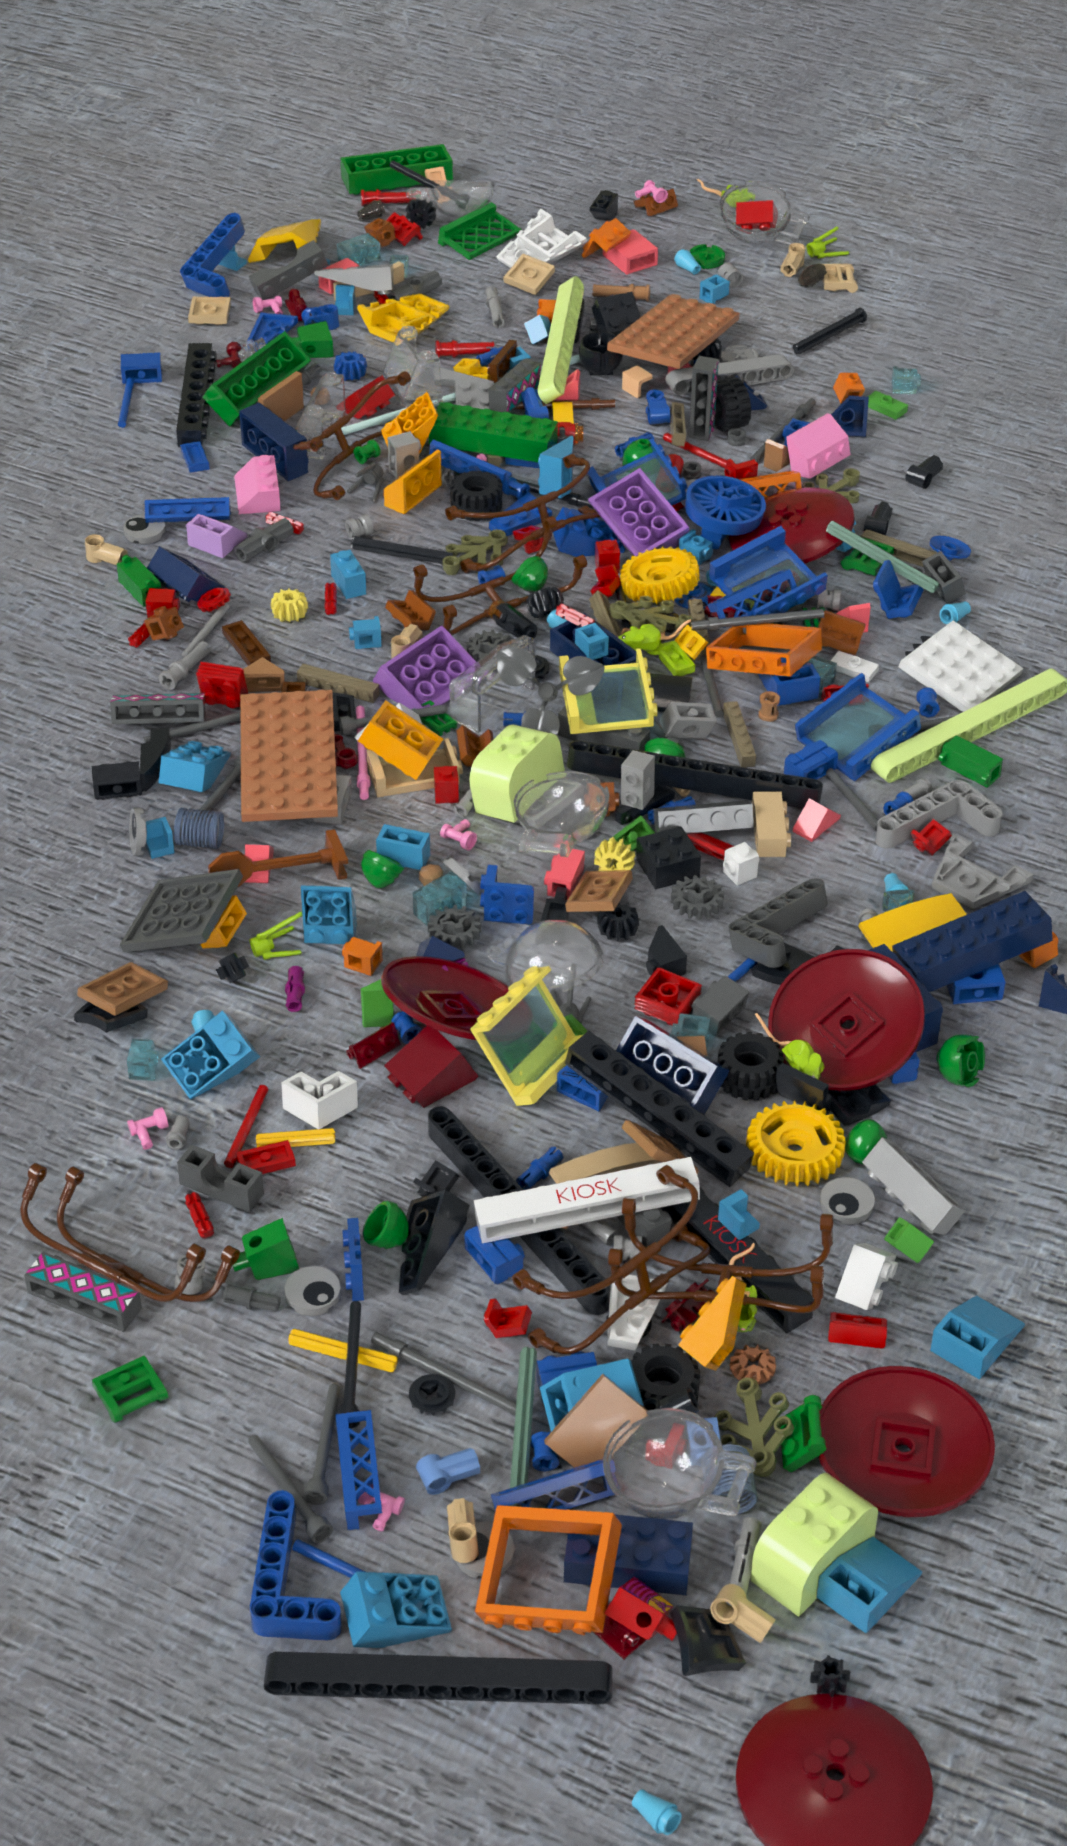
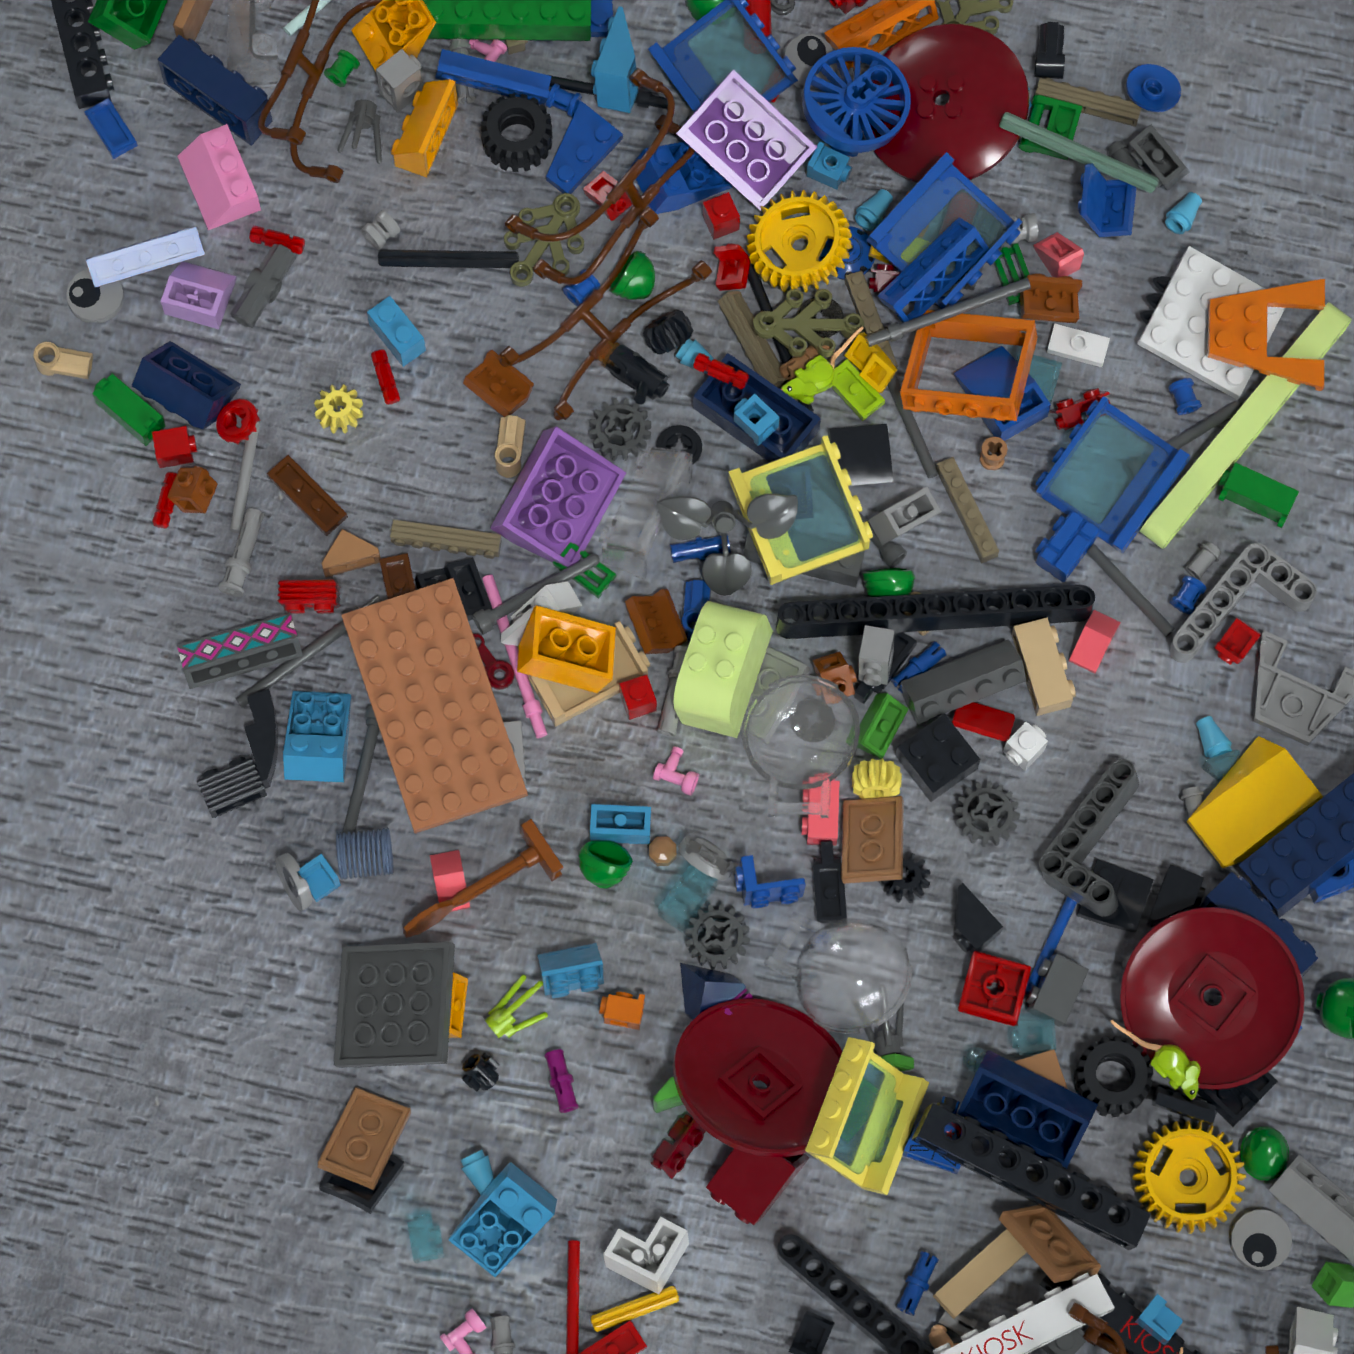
camera: 15 degrees left, 30 degrees up
dark azure brick [349,616,382,649] -> none
none -> orange wing [1208,279,1325,391]

